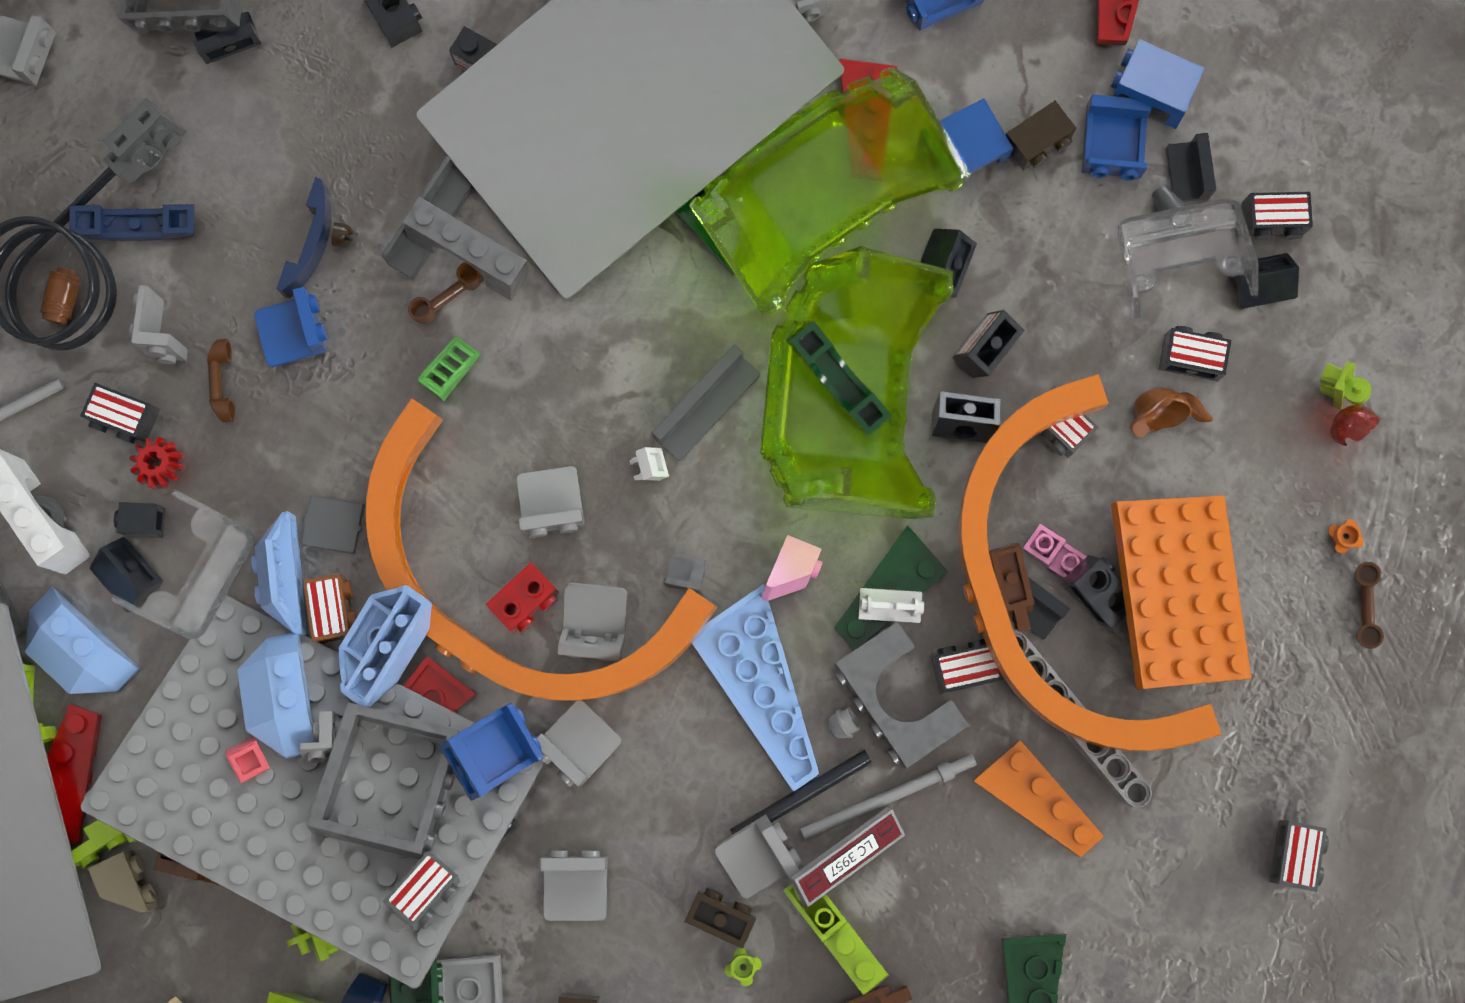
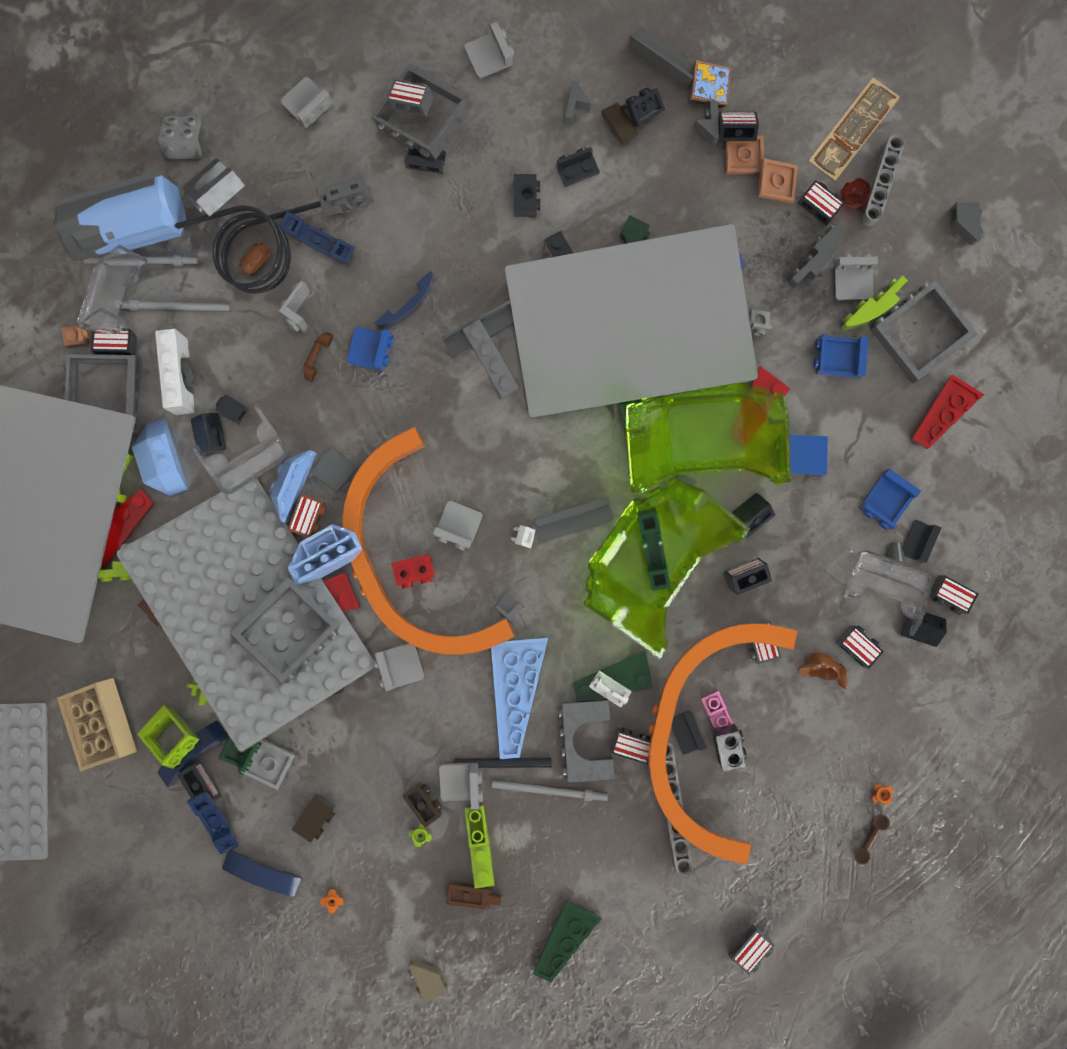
camera: 25 degrees right, 5 degrees up
brick [80,383,160,444] -> none
dark tan slope [87,850,157,913] -> none
red gear [129,437,184,489] -> none
coral slope [225,736,270,784] -> none
light blue wedge [237,633,314,759] -> none
light grey bracket [299,711,336,763] -> none
dark brown hinge [332,222,354,247] -> none
brick [383,850,460,932] -> none
reddish brown bar [408,262,482,324] -> none
bright green slope [417,336,481,402] -> none
blue panel [439,703,543,801] -> none
light grey bracket [541,850,608,921] -> none
light grey bracket [558,583,627,662] -> none
slope [761,535,823,601] -> none
tile [789,807,905,907] -> none
light grey plate [828,707,860,738] -> none
black brick [932,391,1001,443] -> none
orange wing [972,740,1104,857] -> none
reddish brown hinge [989,543,1035,632] -> none
dark brown brick [1006,100,1077,171] -> none
panel [1110,39,1205,129] -> none
orange plate [1111,495,1251,690] -> none
lime hips [1319,361,1372,410] -> none
clear red hair [1330,404,1381,446] -> none

